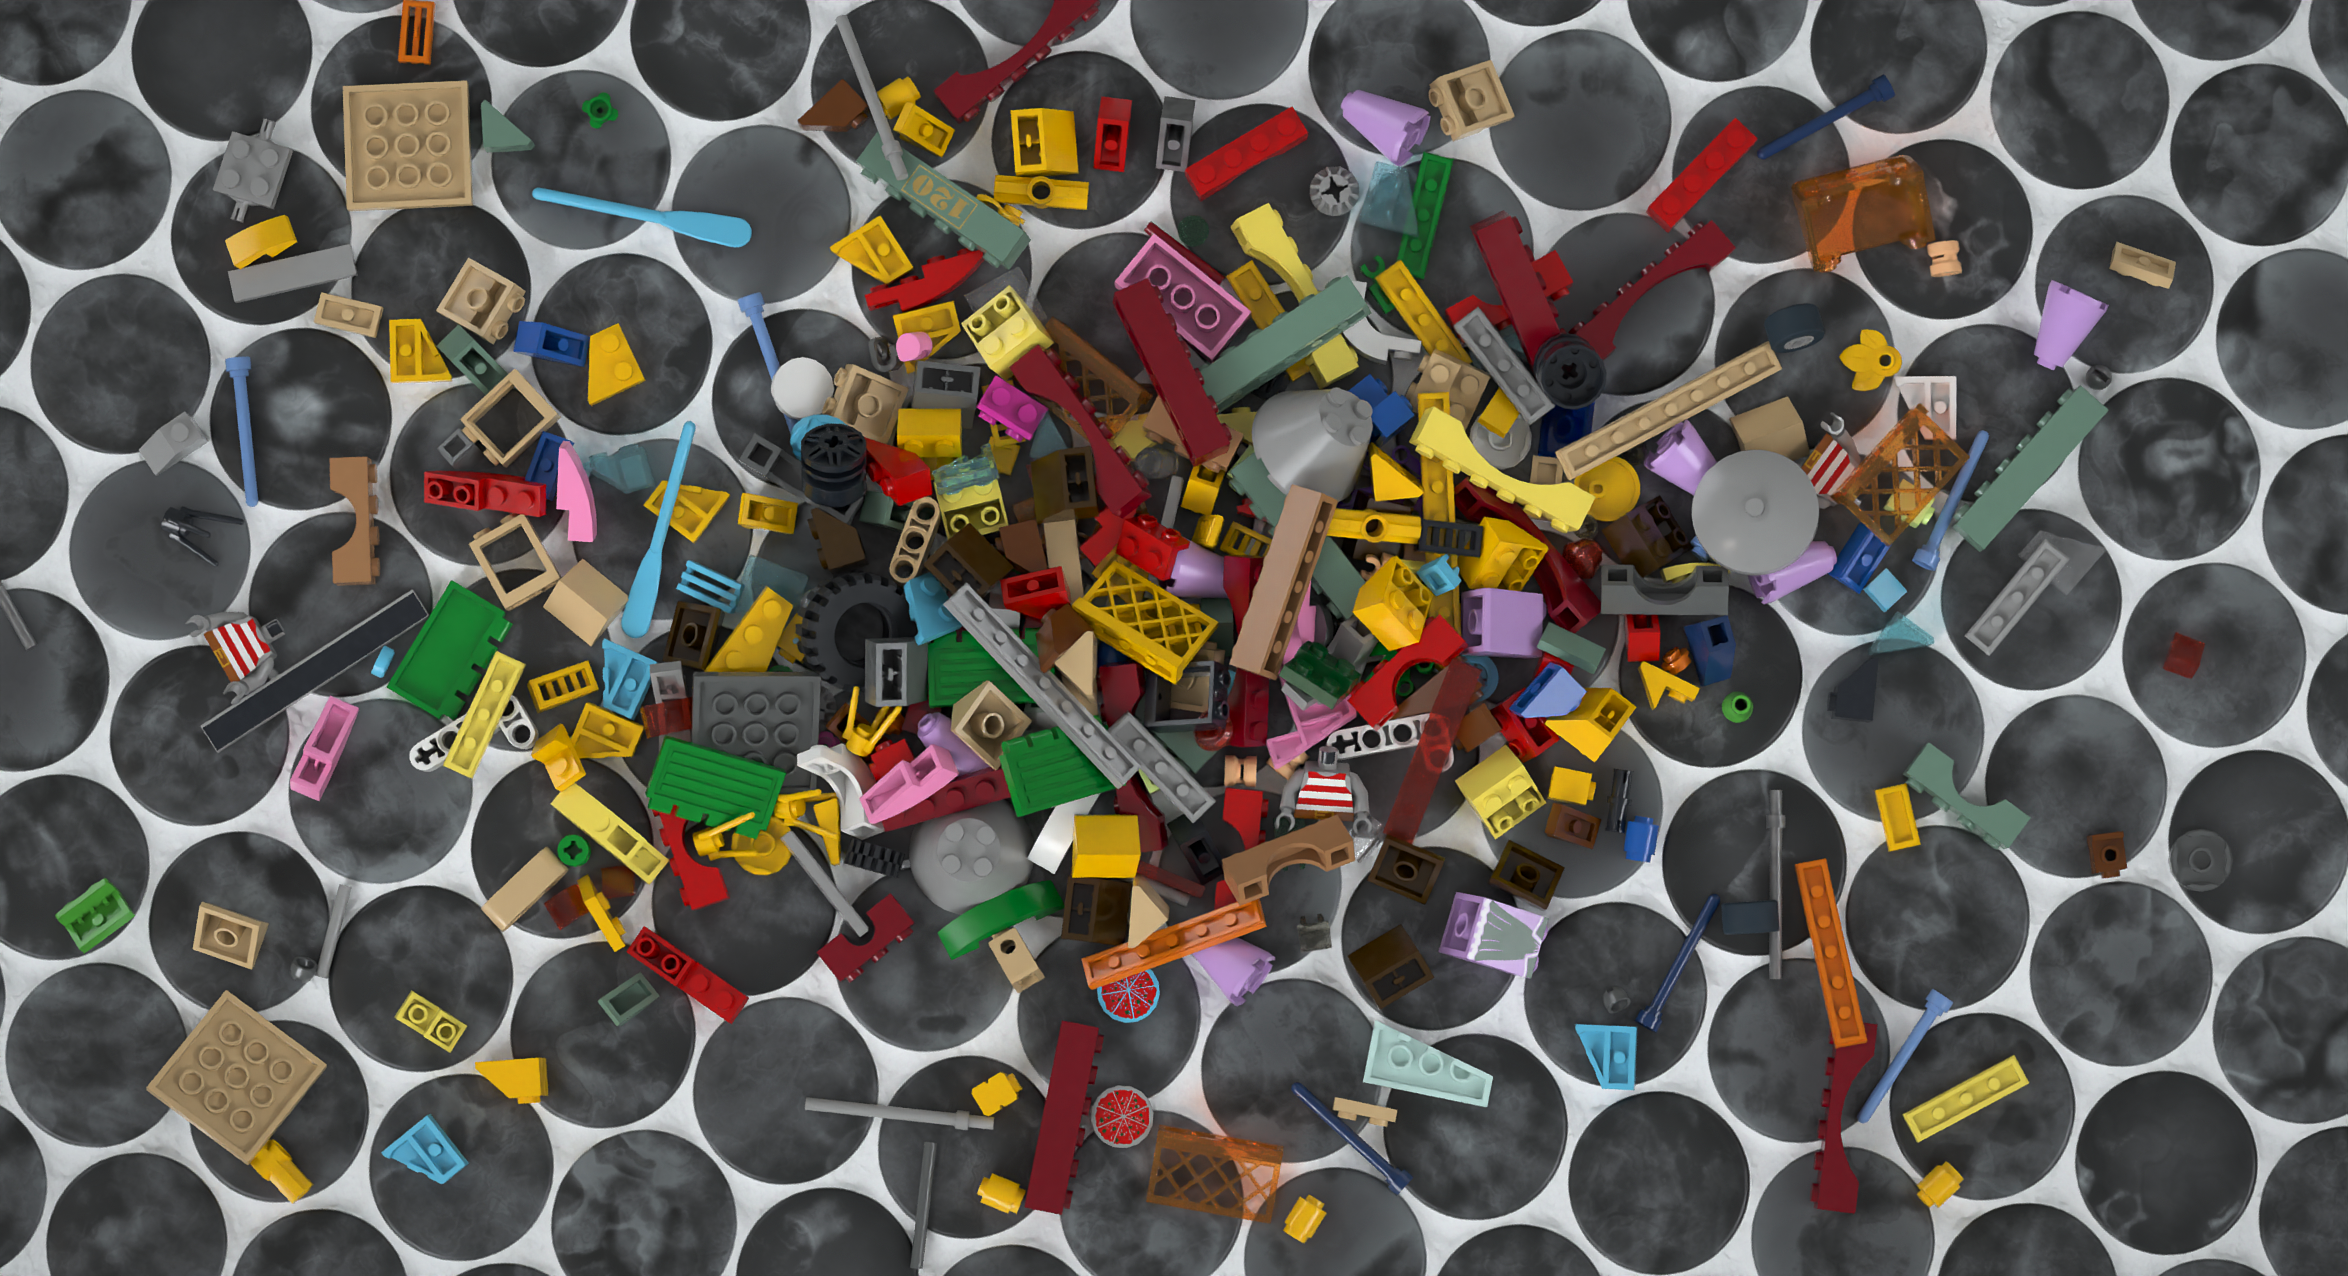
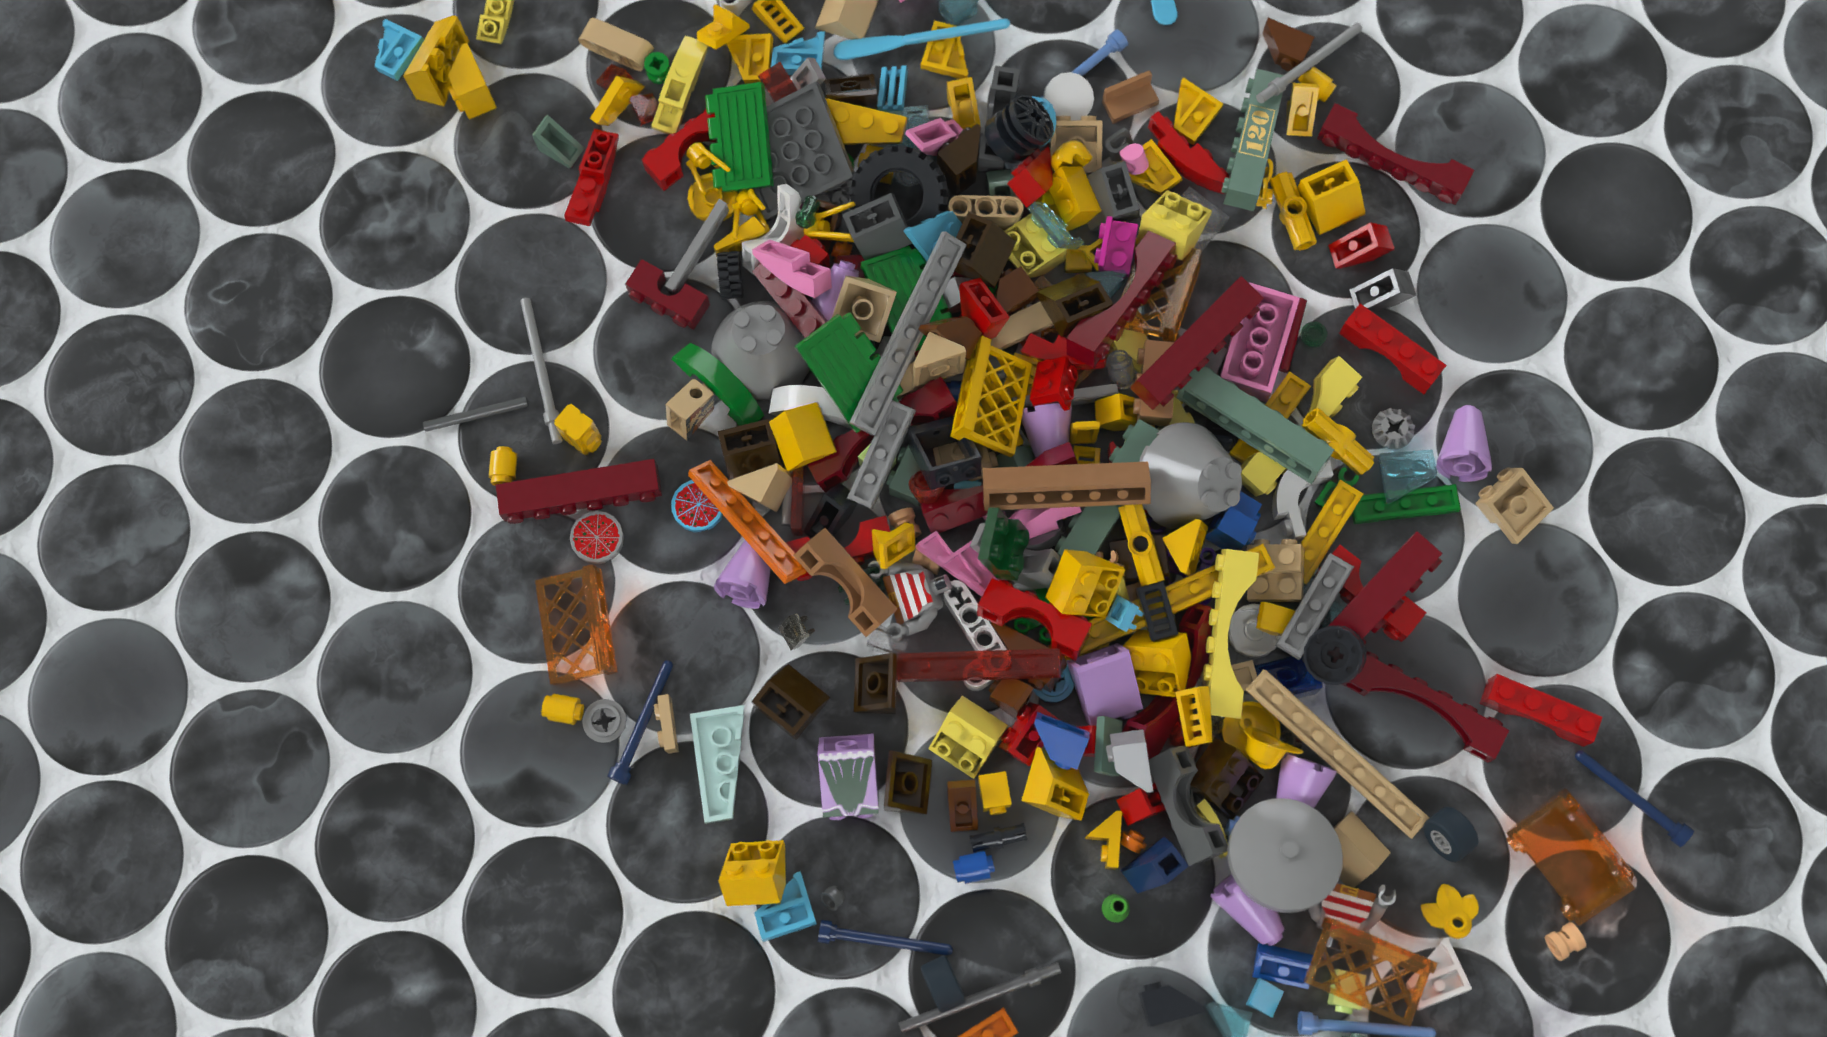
camera: 70 degrees right, 10 degrees down
none -> yellow wedge [403,15,469,107]
none -> light grey gear [582,699,627,743]
none -> yellow slope [718,840,786,906]
none -> clear green pin [795,196,820,229]
none -> yellow slope [872,523,916,569]
none -> bright pink slope [905,118,963,156]
none -> yellow hair [1051,140,1093,171]
none -> medium nougat panel [1102,70,1159,124]
none -> light grey slope [1106,729,1153,793]
none -> yellow slope [1175,686,1212,747]
none -> yellow piece [1244,727,1303,769]
none -> yellow piece [1302,408,1374,475]

